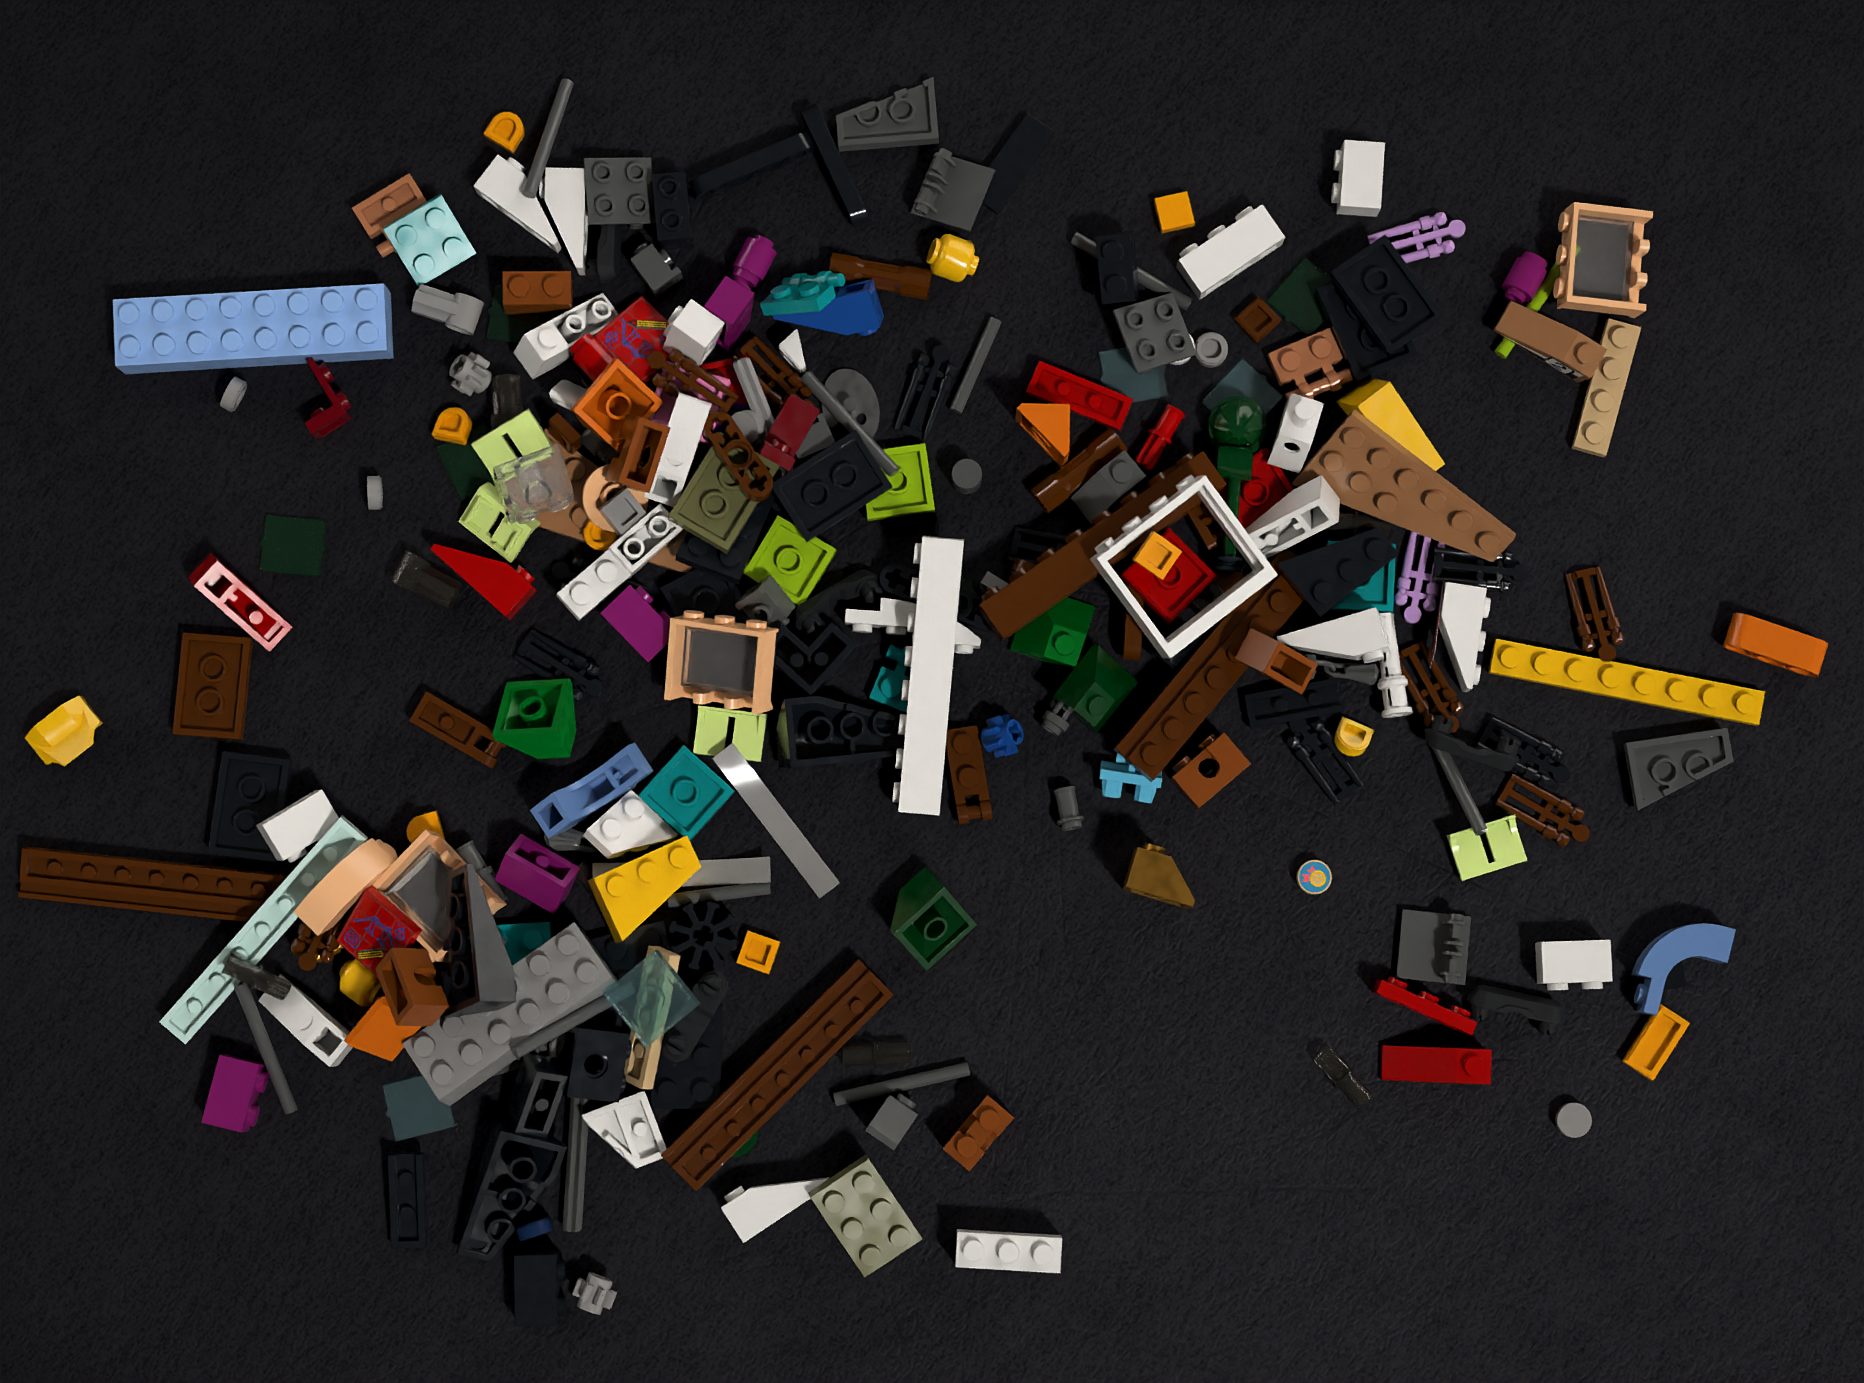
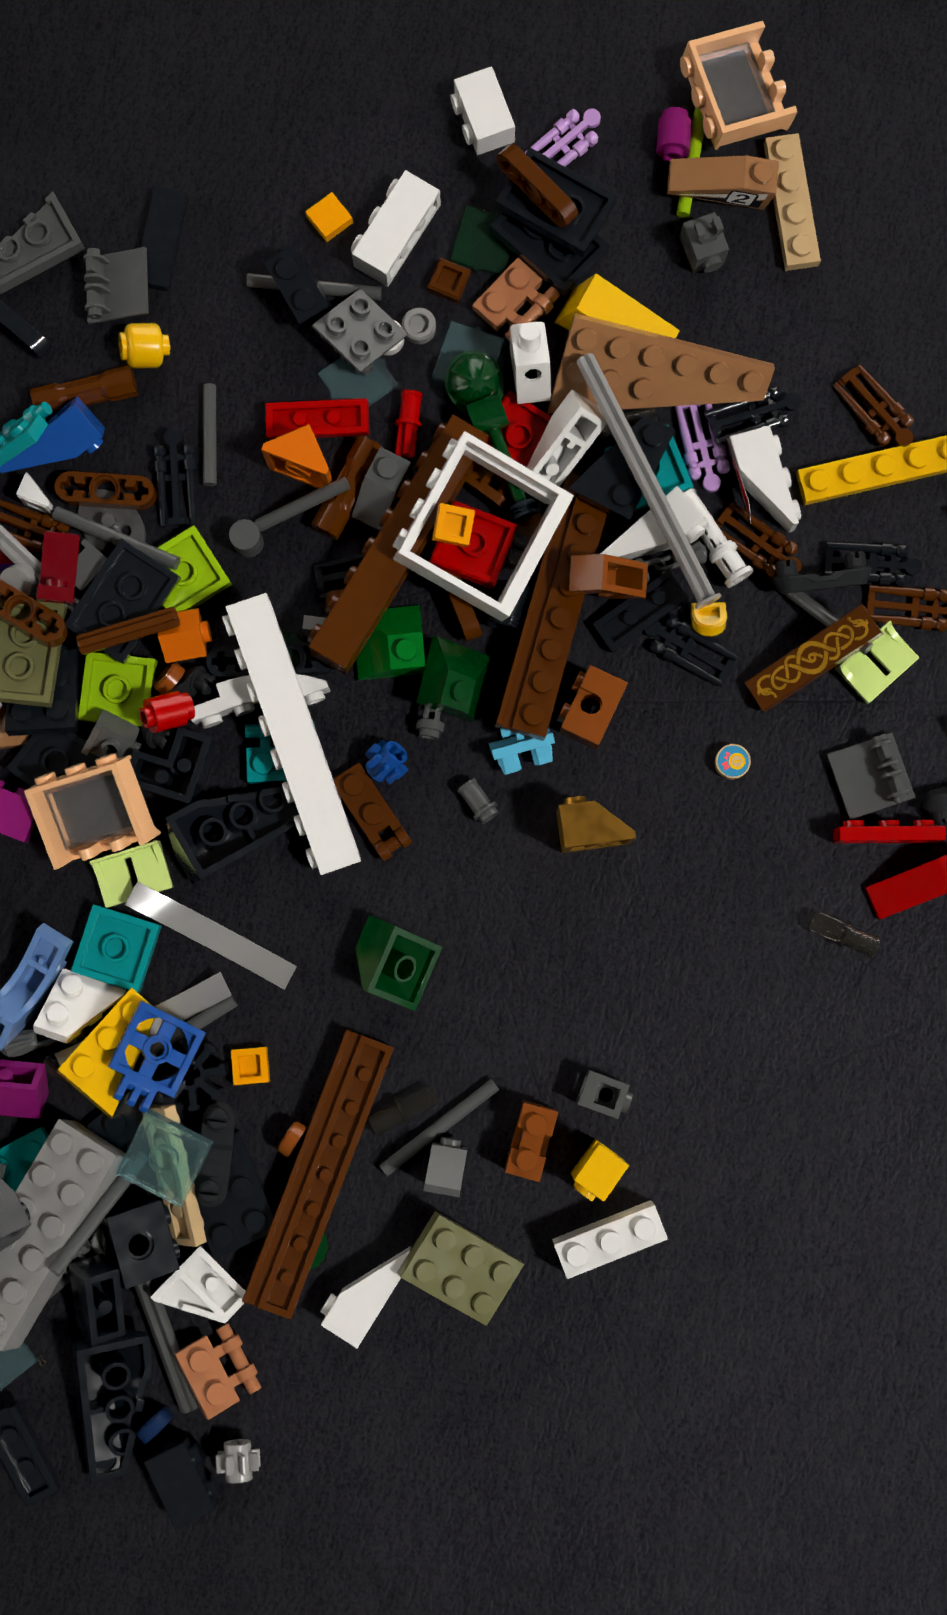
camera: 25 degrees left, 0 degrees up
none -> reddish brown beam [55,471,157,510]
none -> reddish brown axle [76,607,180,655]
none -> blue piece [107,1001,206,1113]
none -> red brick [139,691,195,733]
none -> dark orange tile [153,662,185,695]
none -> orange brick [158,608,212,663]
none -> nougat plate [173,1323,261,1420]
none -> dark grey bar [255,477,350,532]
none -> dark orange tile [277,1121,308,1158]
none -> reddish brown beam [496,143,578,228]
none -> yellow brick [571,1139,629,1202]
none -> dark grey brick [576,1069,633,1119]
none -> light grey axle [577,353,722,610]
none -> dark grey brick [680,212,729,273]
none -> reddish brown tile [745,604,883,712]

